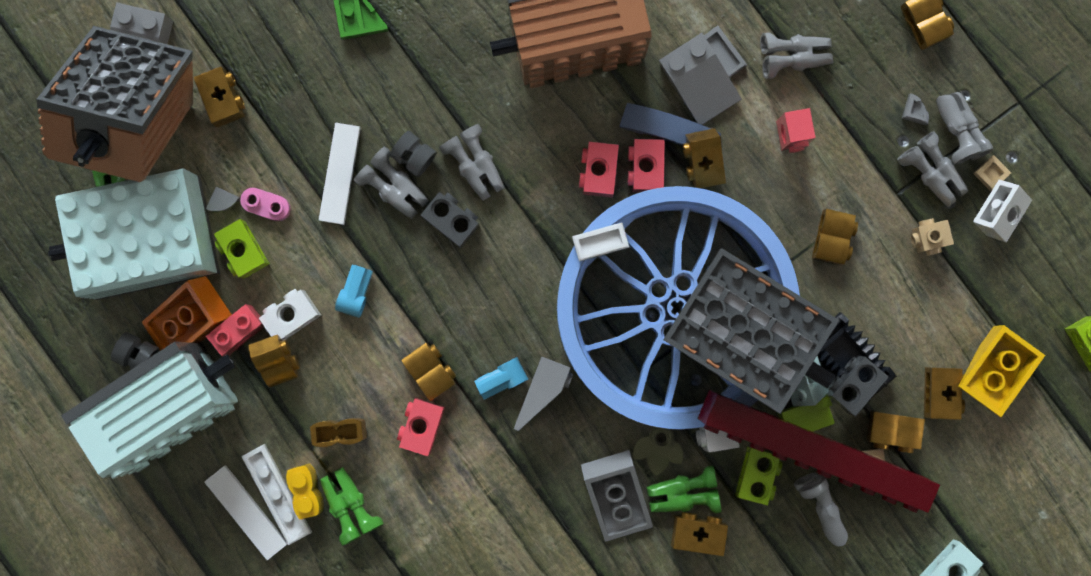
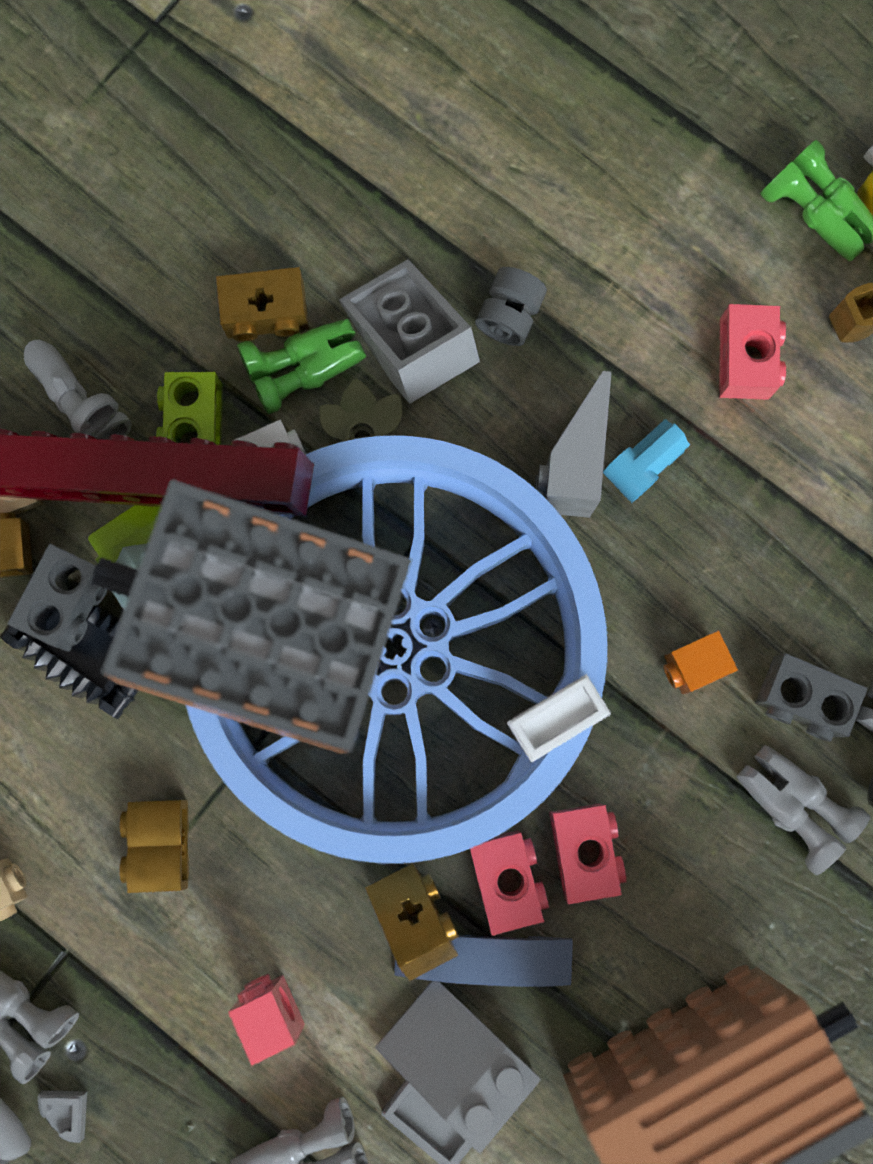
camera: 165 degrees right, 5 degrees down
pearl gold brick [401,343,457,401] -> none
none -> dark grey wheel [475,267,547,346]
none -> orange brick [663,631,738,694]

